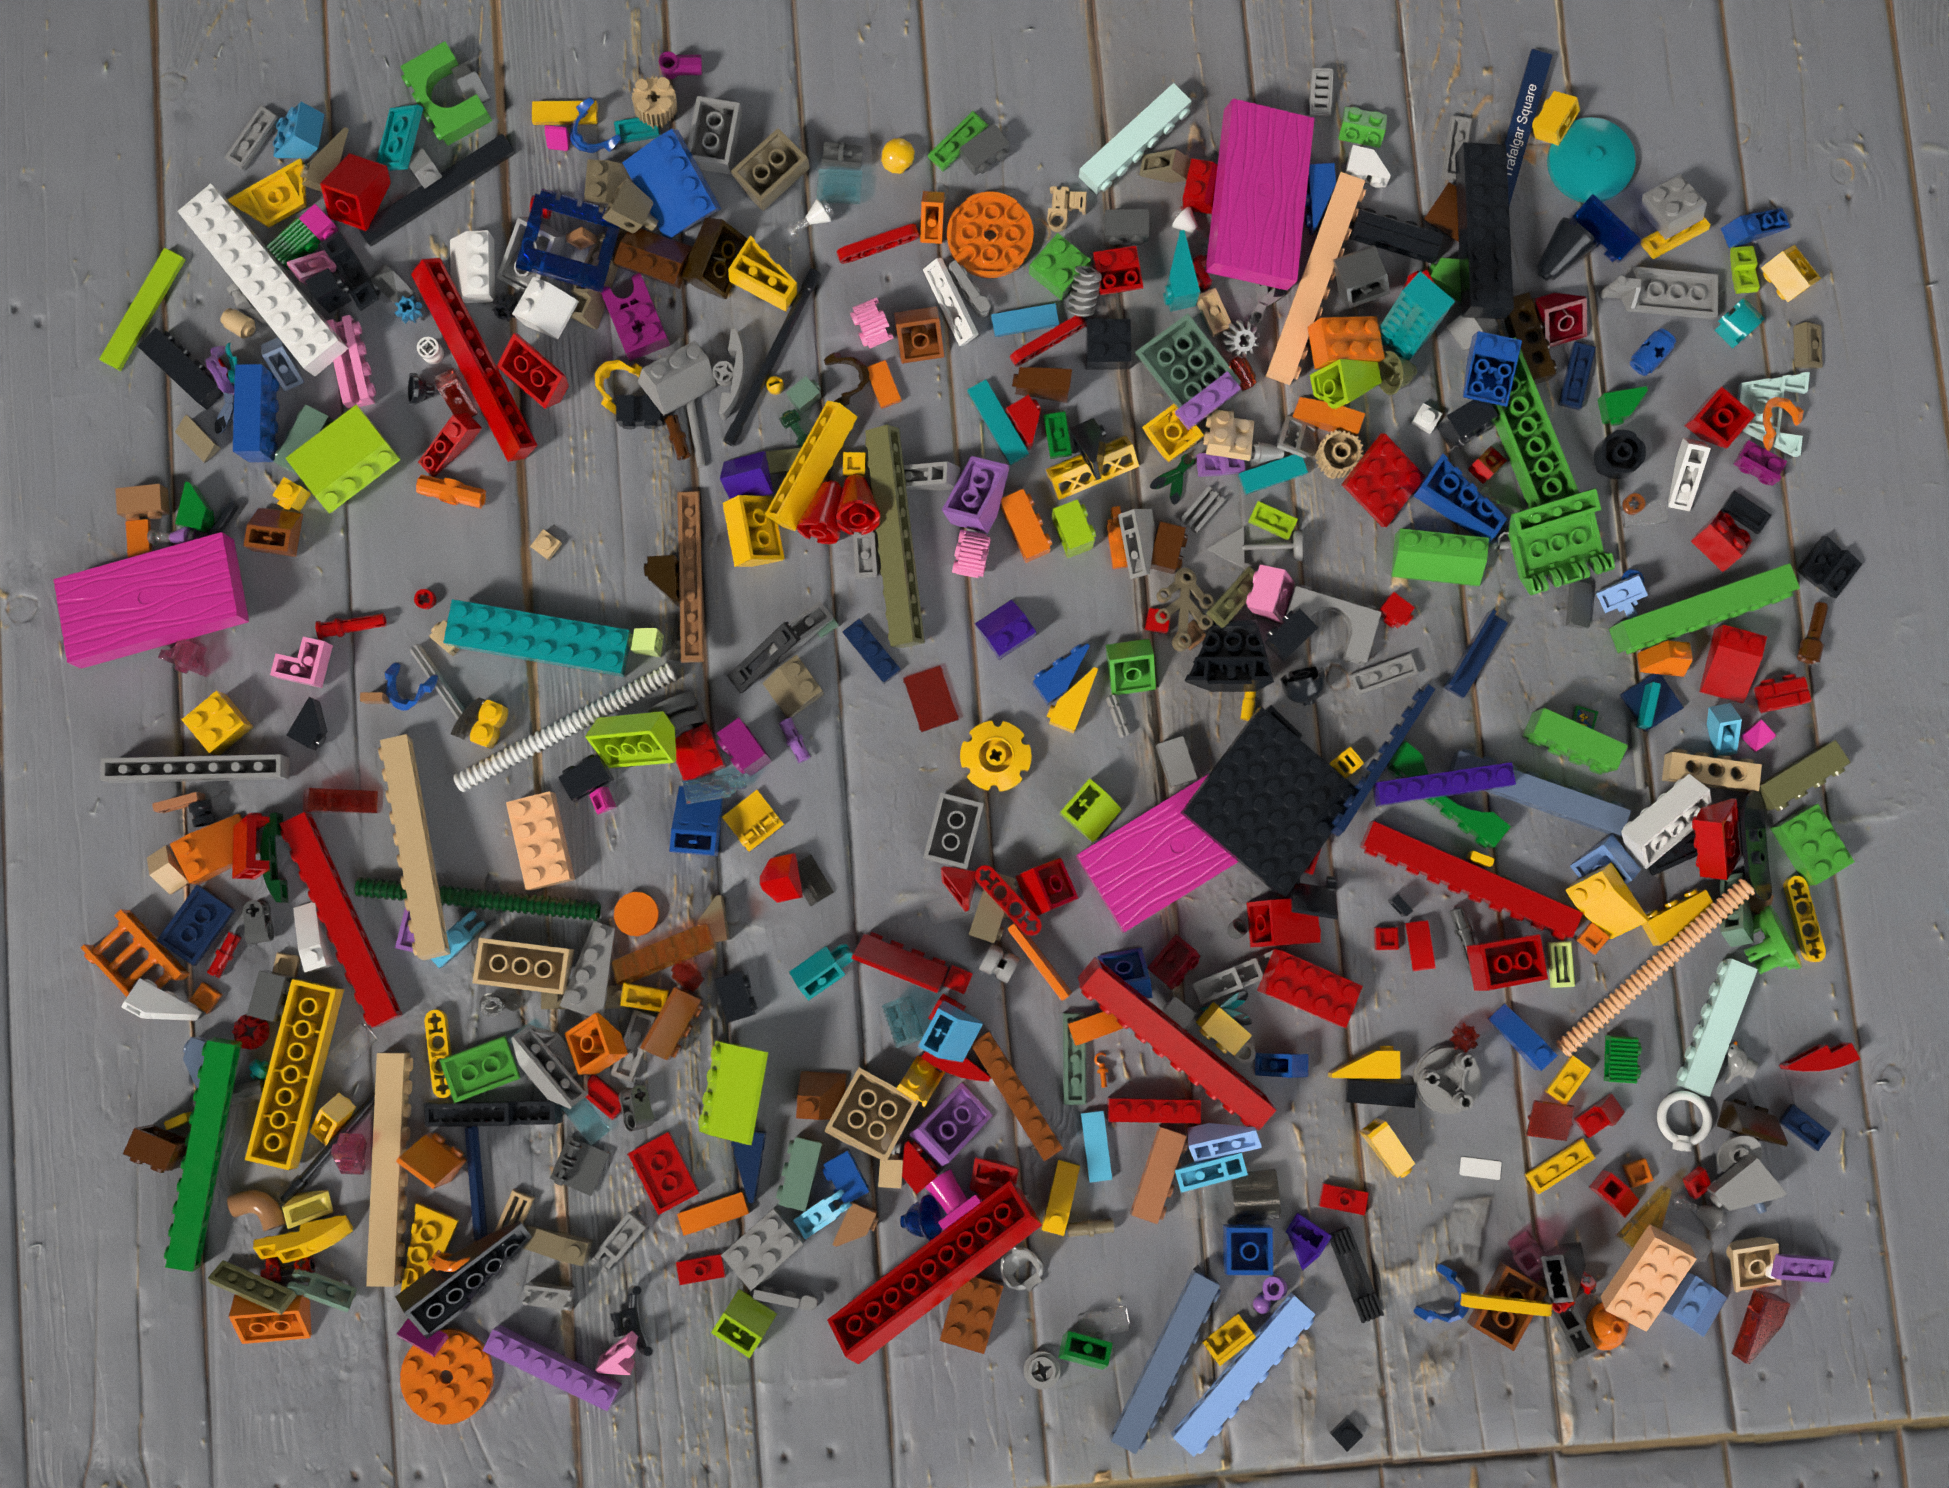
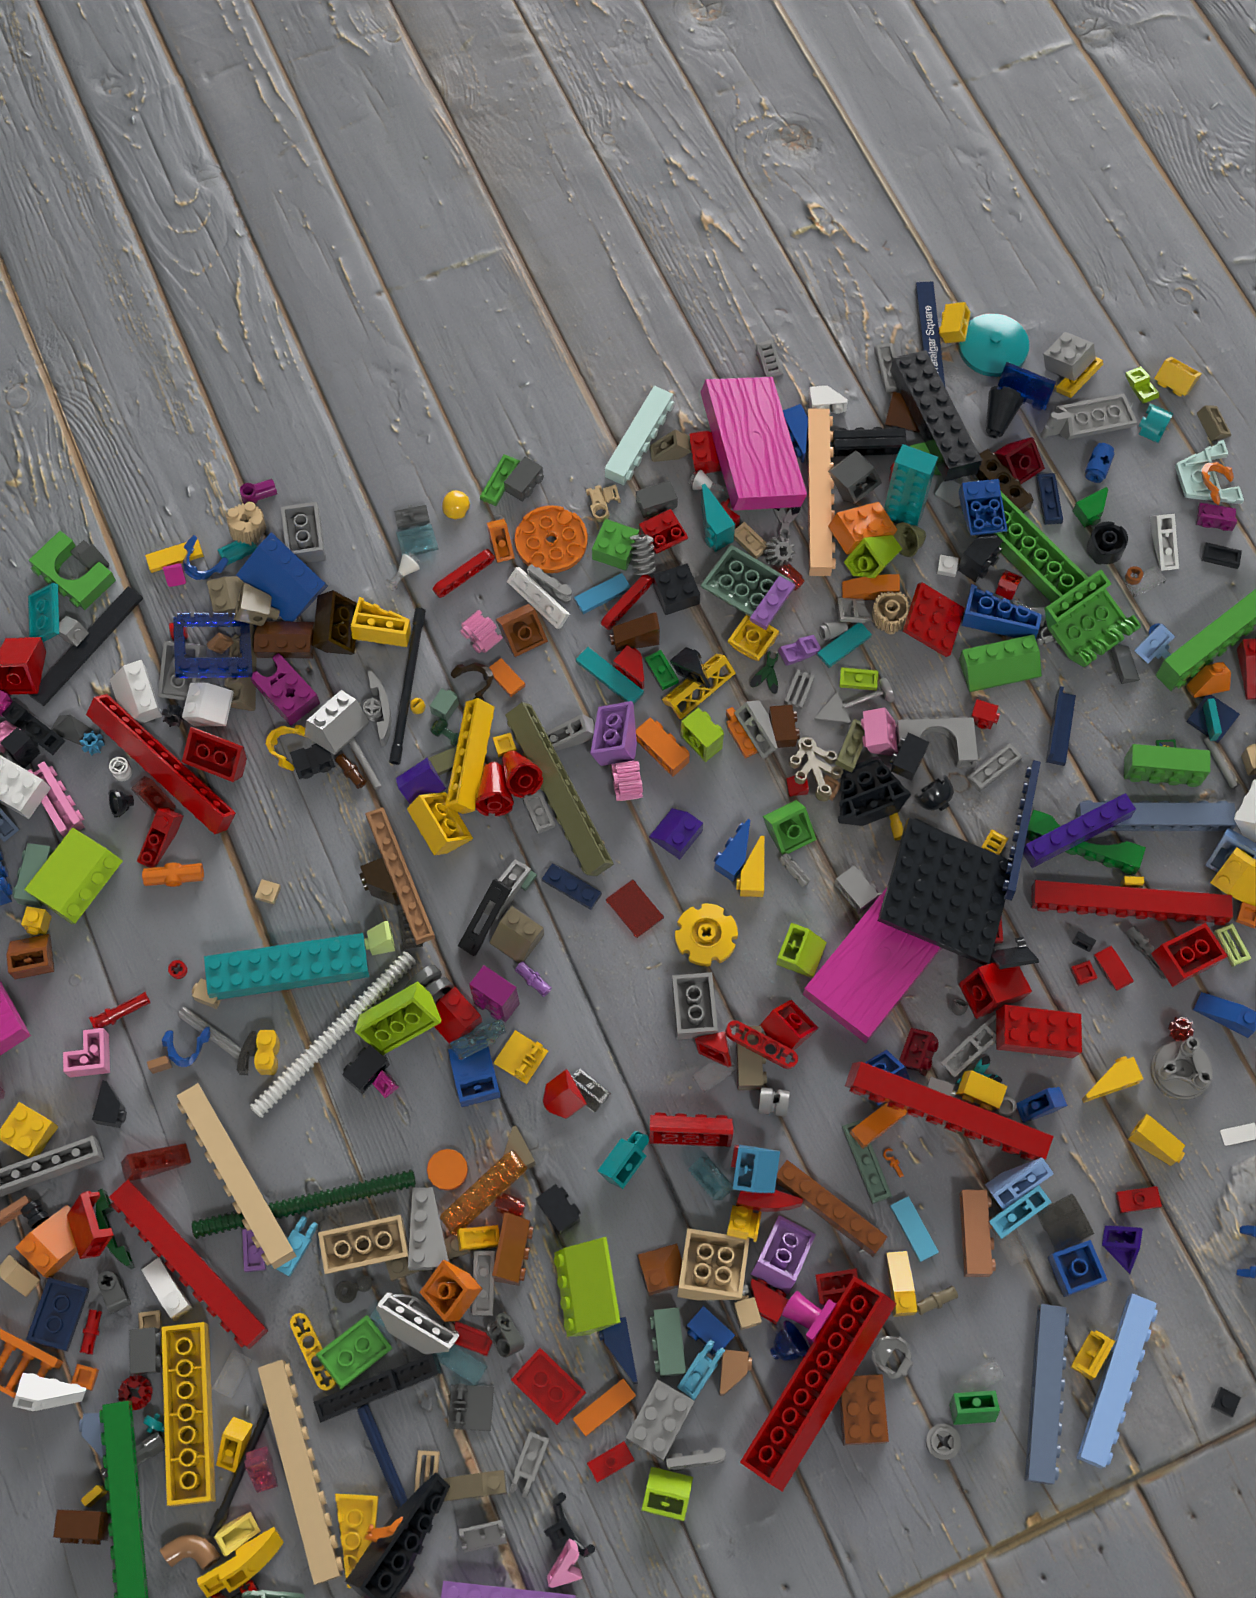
camera: 20 degrees left, 15 degrees down
orange slope [396,1132,467,1189] -> none
light nougat brick [506,791,575,891] -> none
dark tan slope [730,128,810,211] -> none
red plate [943,965,973,994] -> none
orange tile [1008,921,1072,1001] -> none
red arch [1107,1097,1201,1124] -> none
tan plate [1203,409,1254,461] -> none
medium lavender plate [1253,1276,1287,1314] -> none
black container [1329,1226,1384,1323] -> none
bright green bracket [1338,106,1387,148] -> none
black tile [1345,1079,1416,1108] -> none
red slope [1684,386,1755,449] -> none
red slope [1691,510,1752,572] -> none
blue slope [1721,208,1791,248] -> none

